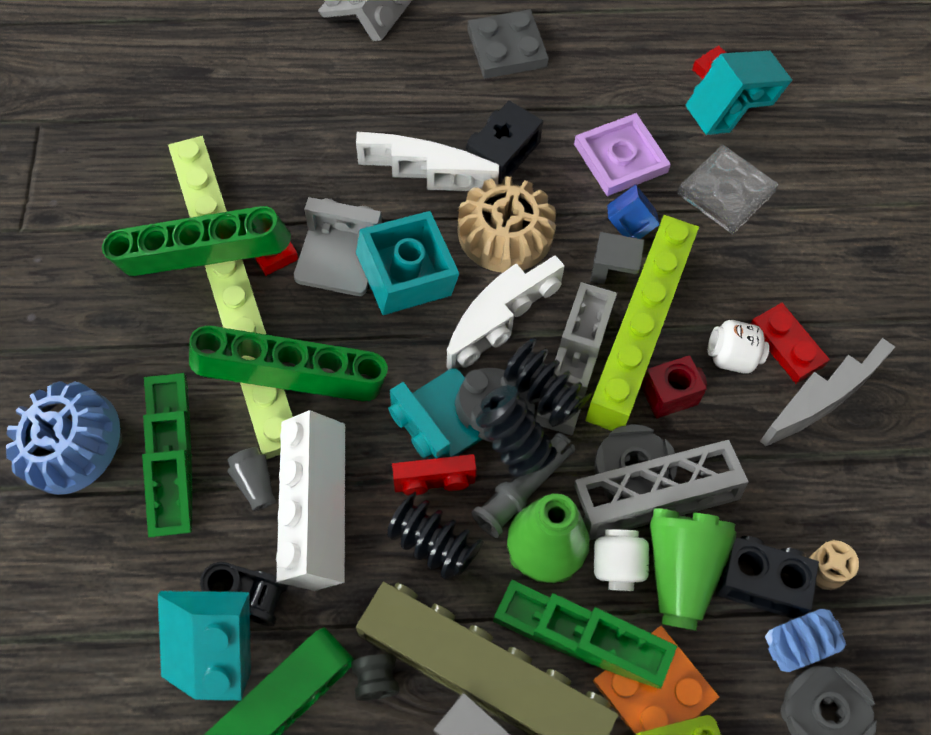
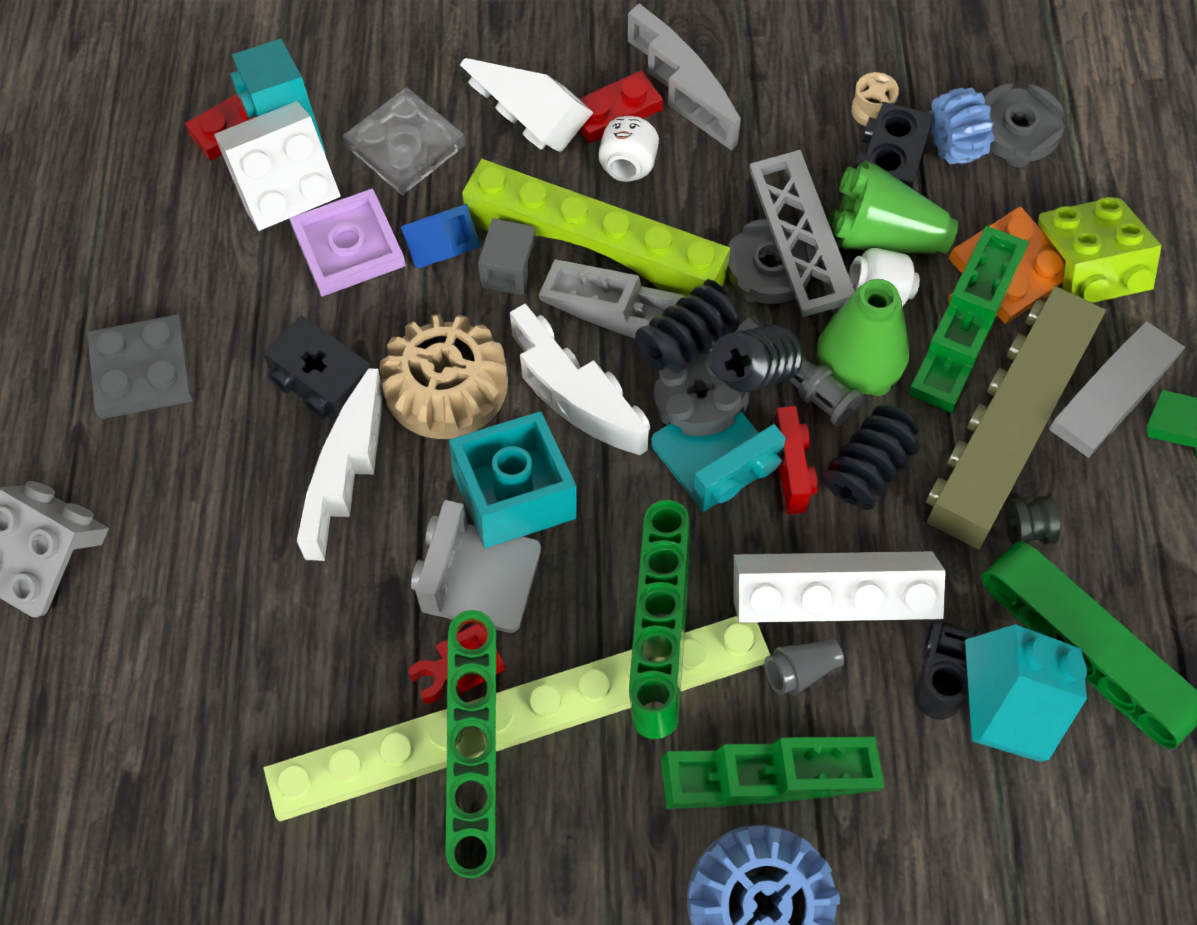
camera: 85 degrees left, 0 degrees up
dark red brick [641,355,707,419] -> none
none -> white brick [214,101,341,231]
none -> white slope [460,58,593,153]

